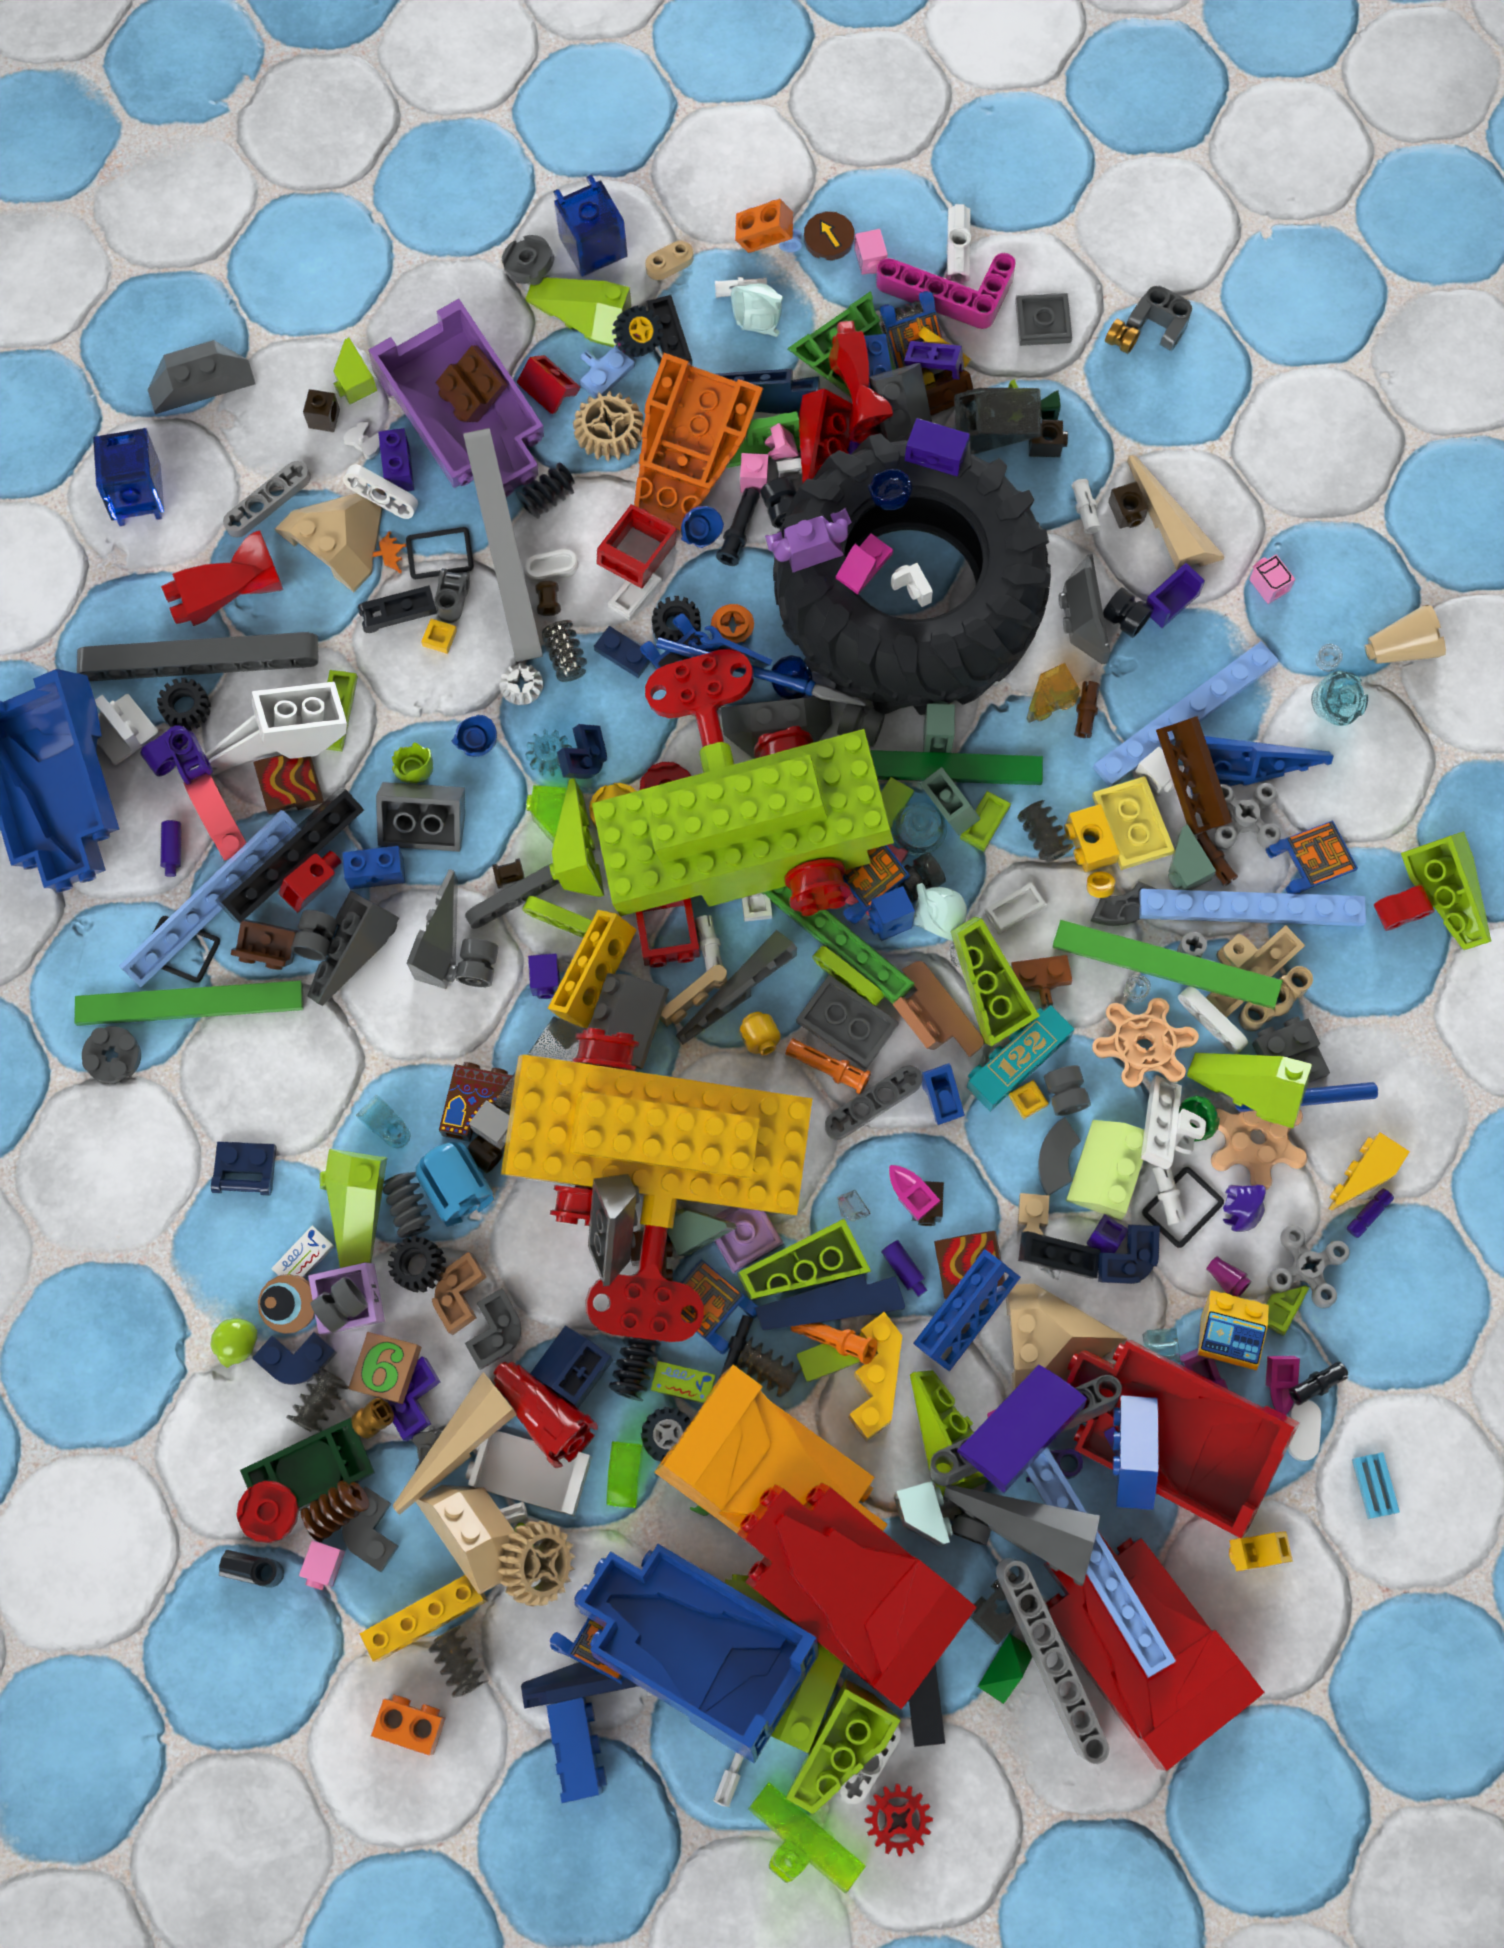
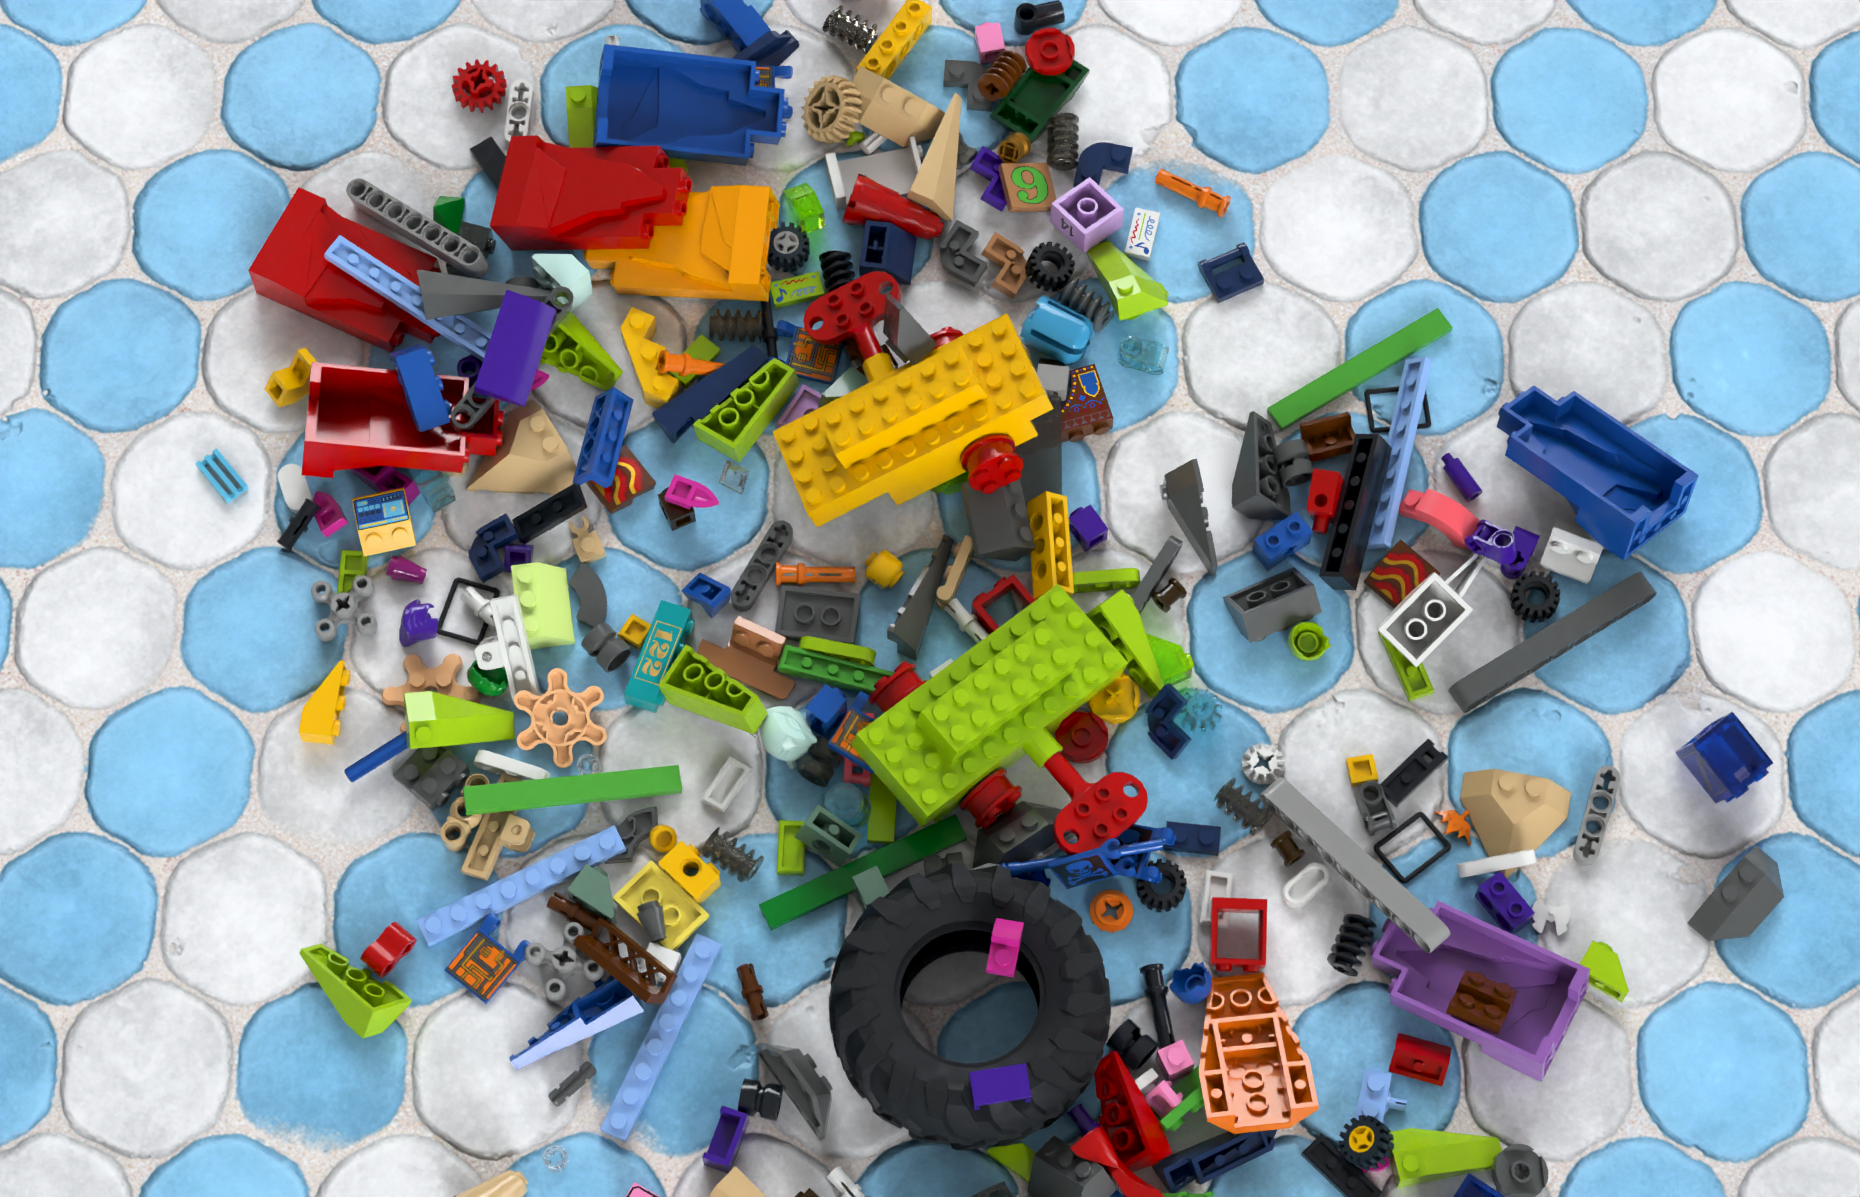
camera: 150 degrees right, 5 degrees down
dark grey plate [82,1026,141,1084] -> none
red hips [161,530,283,626] -> none
lime hair [210,1318,258,1368] -> none
tile [258,1274,315,1334] -> none
dark brown brick [303,389,340,432] -> none
dark grey wheel [310,1276,368,1333] -> none
blue hair [451,715,497,757] -> none
dark grey wheel [455,938,499,988] -> none
tan gear [573,391,644,461] -> none
clear neon green plate [748,1782,866,1894] -> none
medium lavender torso [765,508,852,572] -> none
lime wedge [786,1679,901,1814] -> none
clear blue hair [868,469,912,510] -> none
dark purple cylinder [881,1240,928,1297] -> none
white bracket [891,563,933,607] -> none
dark orange plate [1011,955,1072,1008] -> none
clear yellow slope [1026,663,1080,723] -> none
light grey bush [1177,932,1207,958] -> none
clear light blue cone [1311,671,1368,726] -> none
dark purple axle [1347,1188,1394,1238] -> none
none -> dark grey axle [548,1061,597,1107]
none -> dark grey cone [636,900,667,943]
none -> orange pin [1155,168,1231,218]

